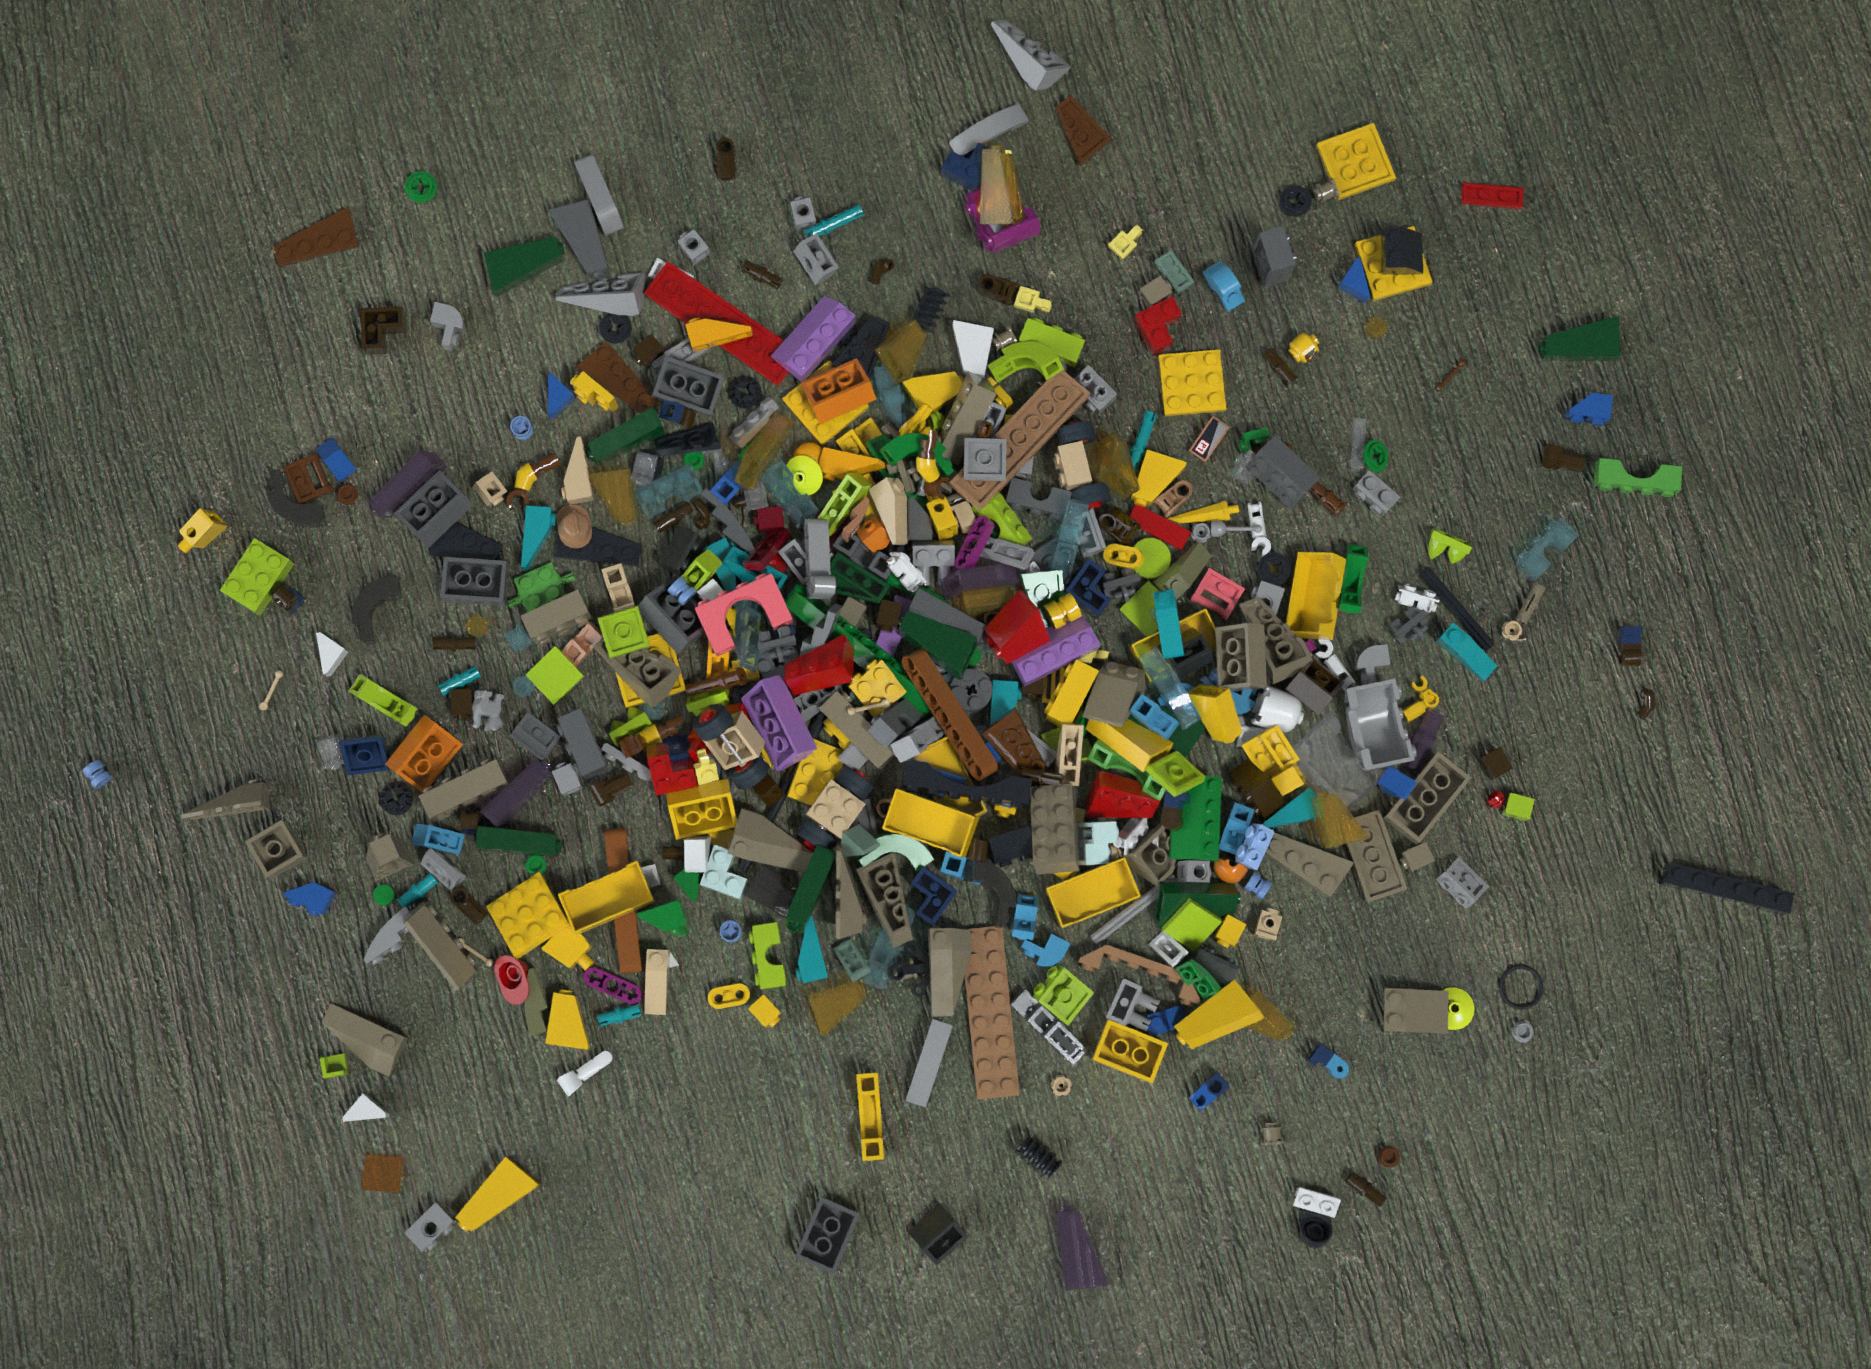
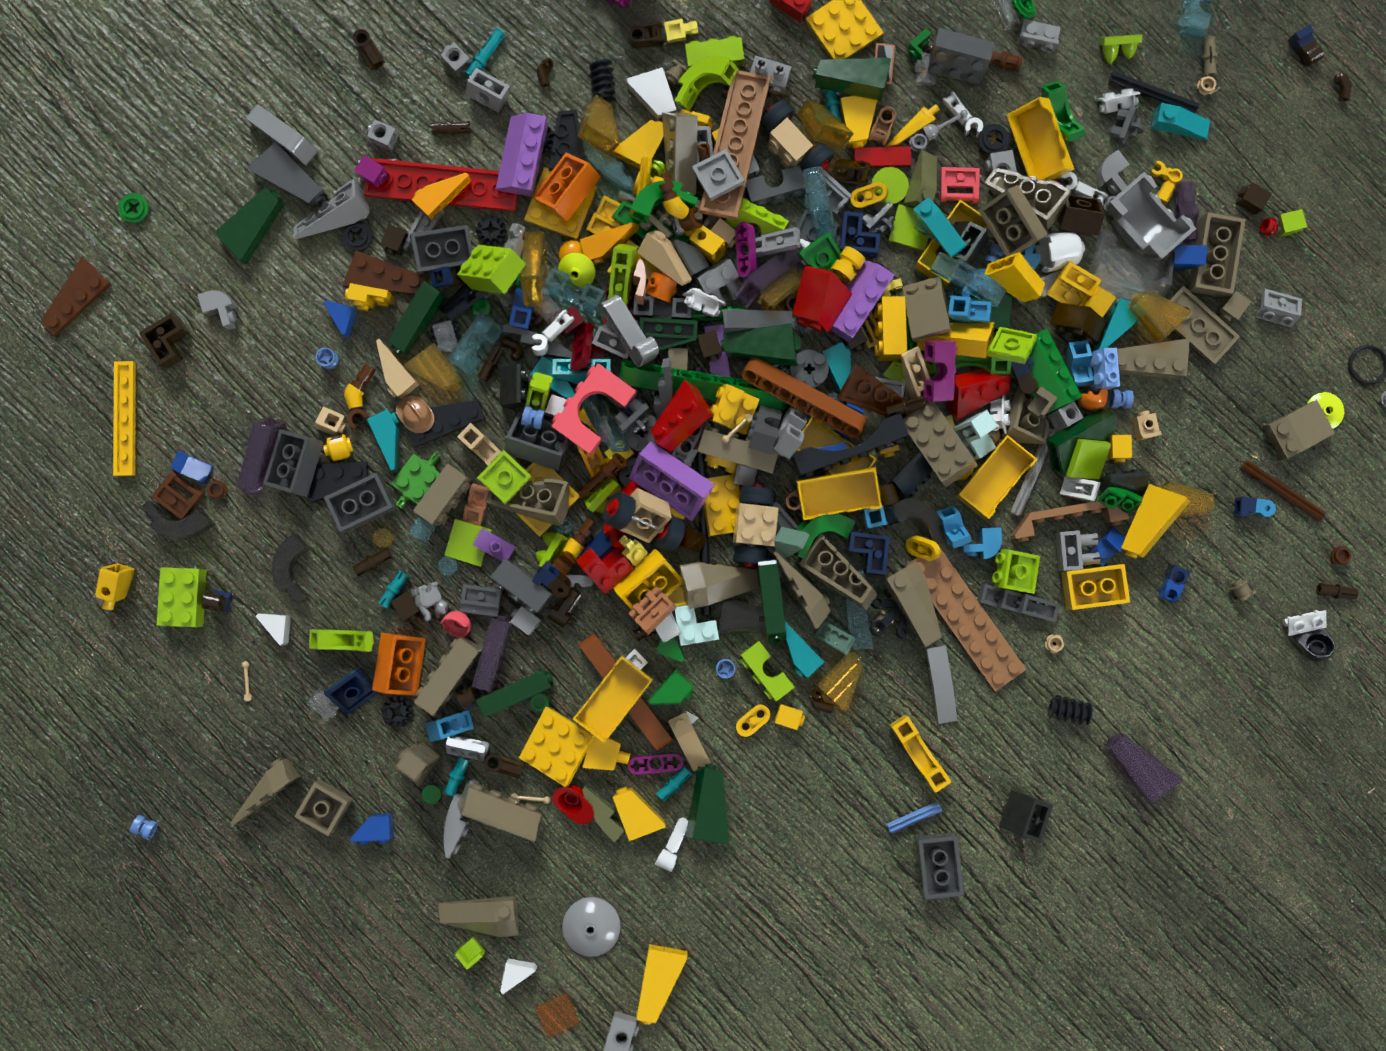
camera: 25 degrees left, 5 degrees up
none -> yellow plate [113,361,136,476]
none -> yellow head [323,434,353,461]
none -> magenta brick [354,155,387,188]
none -> coral hair [440,611,471,638]
none -> lime brick [457,245,526,294]
none -> medium lavender plate [473,528,515,561]
none -> white piece [532,310,575,356]
none -> leg [532,561,571,598]
none -> light grey dish [562,897,621,957]
none -> nougat plate [628,587,677,635]
none -> dark green slope [686,764,729,844]
none -> dark brown arm [810,689,834,714]
none -> dark green slope [812,58,891,101]
none -> medium blue axle [887,802,942,834]
none -> yellow plate [906,535,941,561]
none -> magenta arch [923,340,957,402]
none -> dark tan panel [1027,387,1057,420]
none -> reddish brown axle [1241,461,1326,521]

